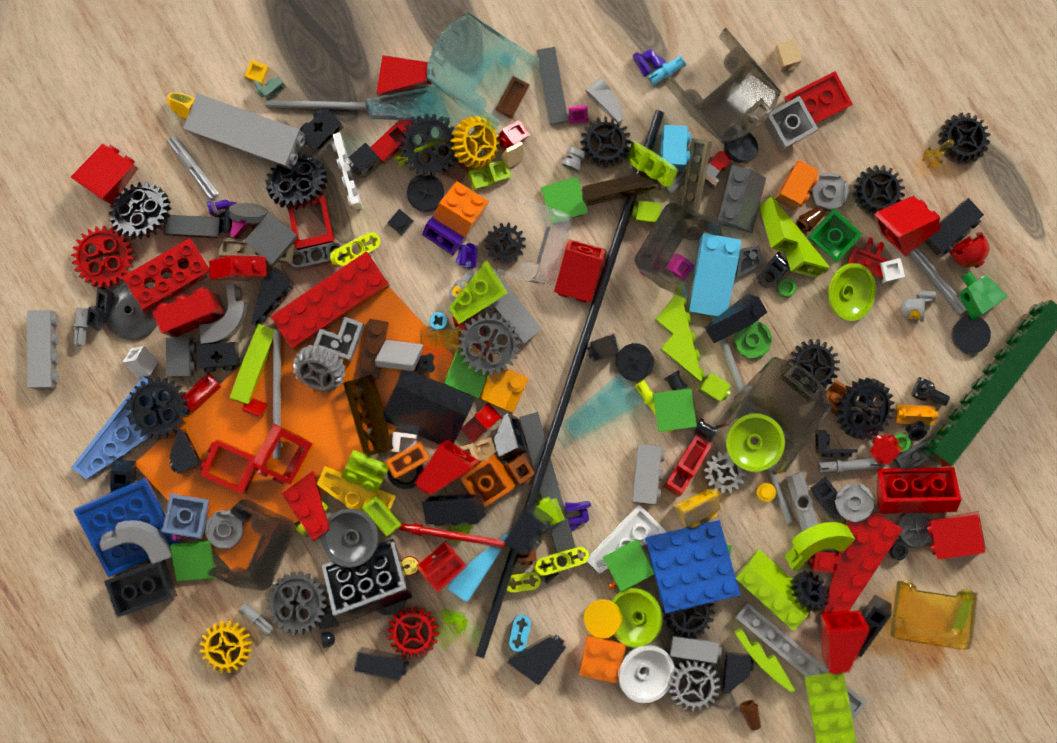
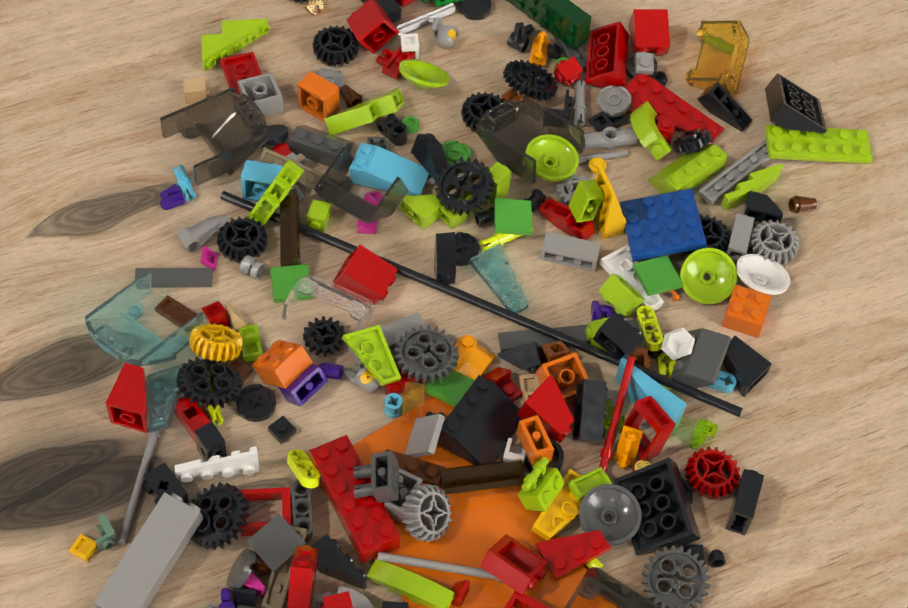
camera: 85 degrees left, 30 degrees down
yellow tile [584,599,622,639] -> none
green slope [808,208,863,263] -> none
red slope [821,610,869,675] -> none
none -> lime slope [201,19,270,71]
none -> dark grey brick [354,451,399,503]
none -> black gear [434,157,495,216]
none -> lime brick [569,179,604,223]
none -> lime brick [598,273,646,317]
none -> light orange hinge [614,425,643,469]
none -> light grey bracket [634,52,654,75]
none -> white panel [661,328,695,360]
none -> dark grey slope [671,328,731,389]
none -> black slope [765,73,827,133]

